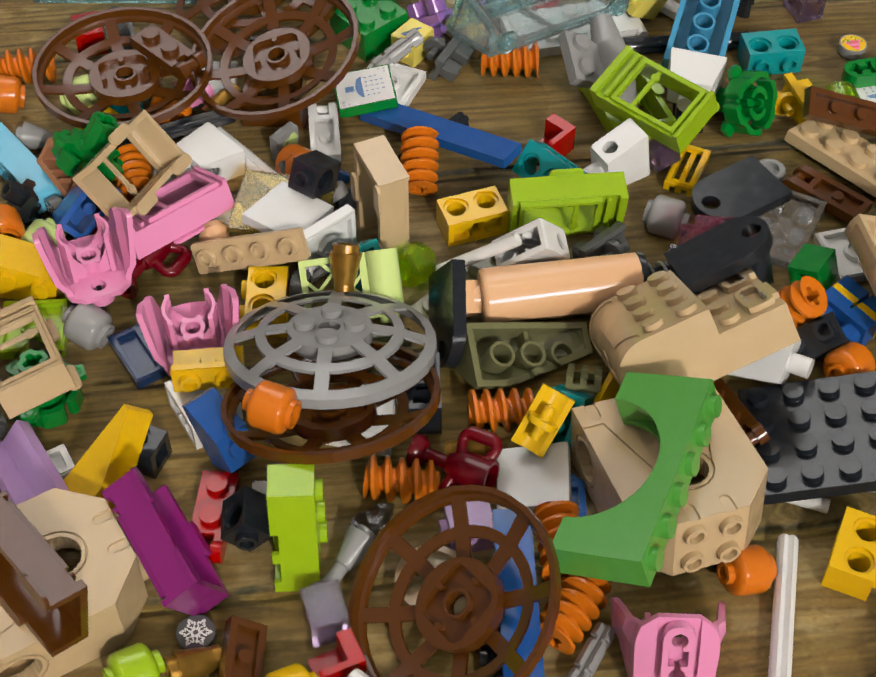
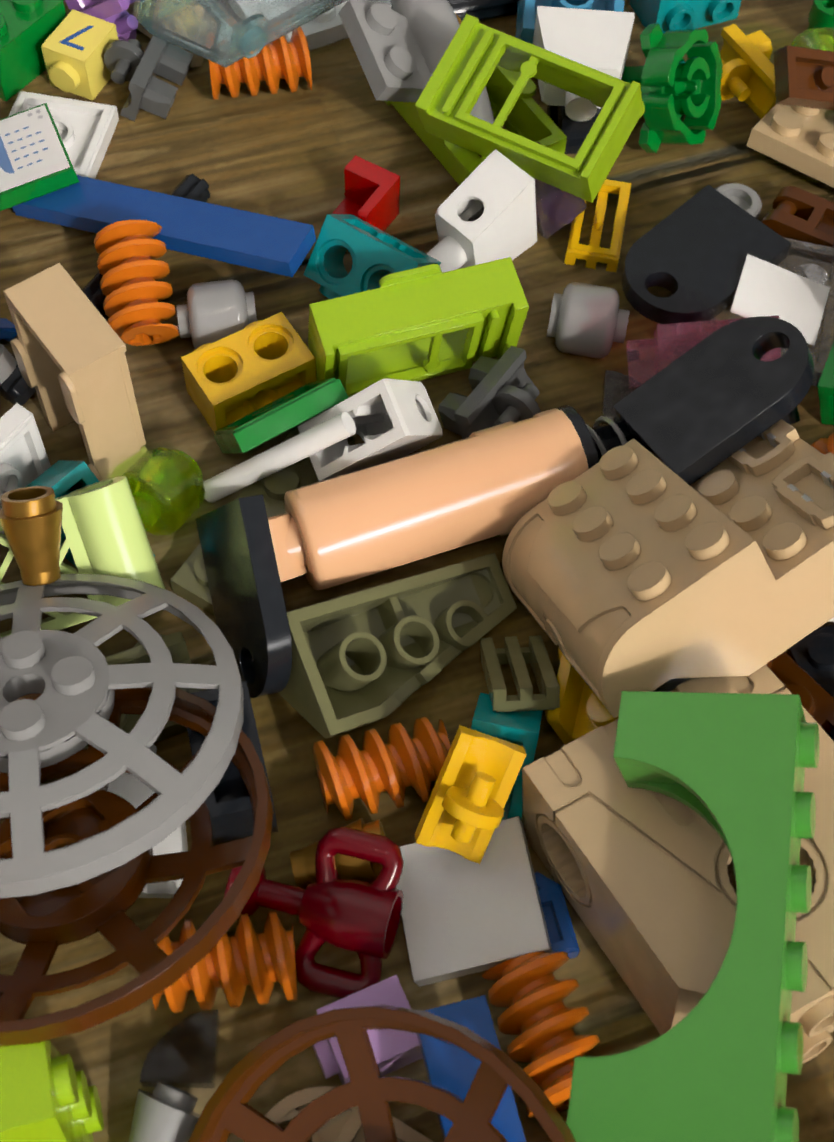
camera: 15 degrees left, 10 degrees up
light grey axle [372,28,424,68] -> none
none -> light grey head [176,280,257,349]
none -> green tile [213,377,349,453]
none -> white sticker [730,254,830,346]

